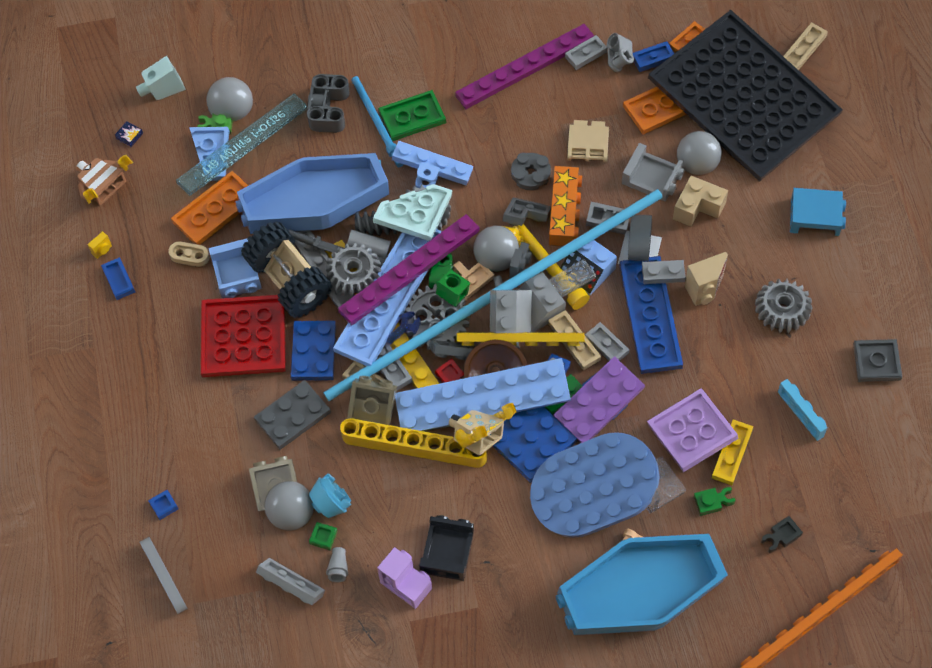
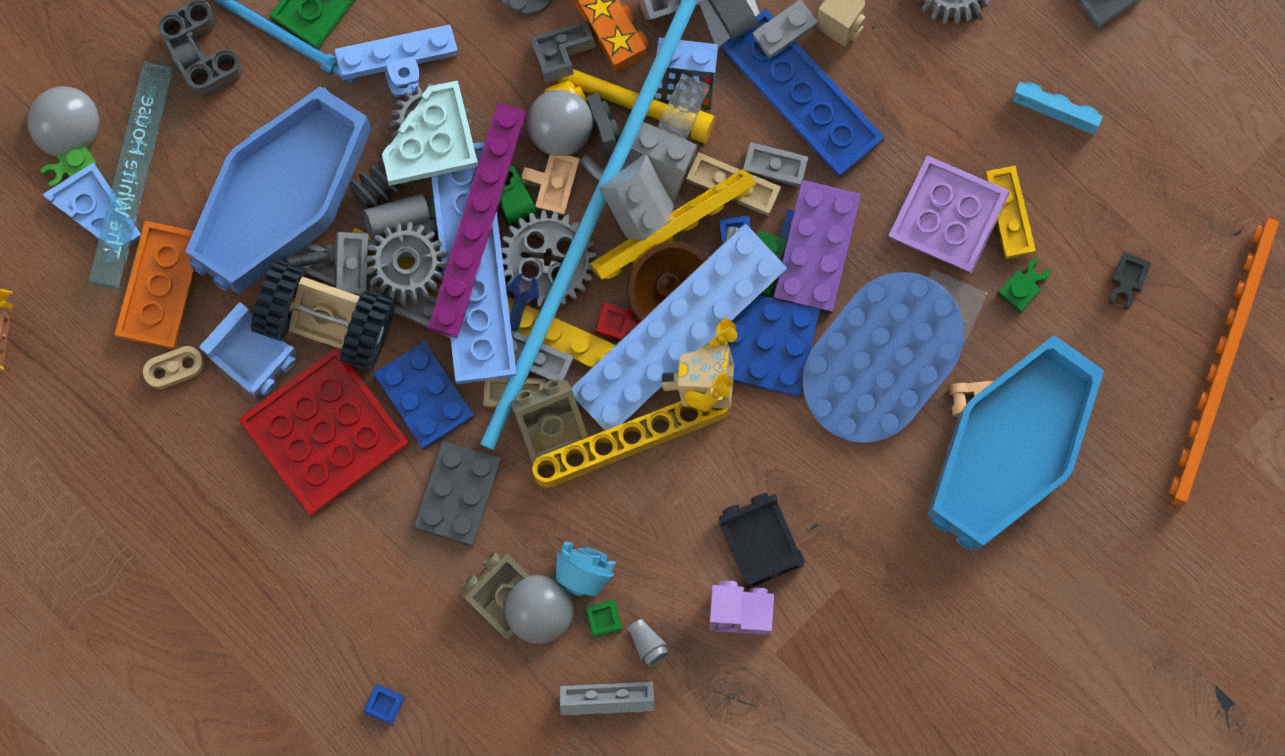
camera: 35 degrees left, 15 degrees up
yellow plate [87,231,112,259] -> none
blue tile [101,257,135,300] -> none
dark grey hinge [429,340,476,360] -> none
green brick [436,269,470,307] -> none
none -> light grey plate [334,232,368,294]

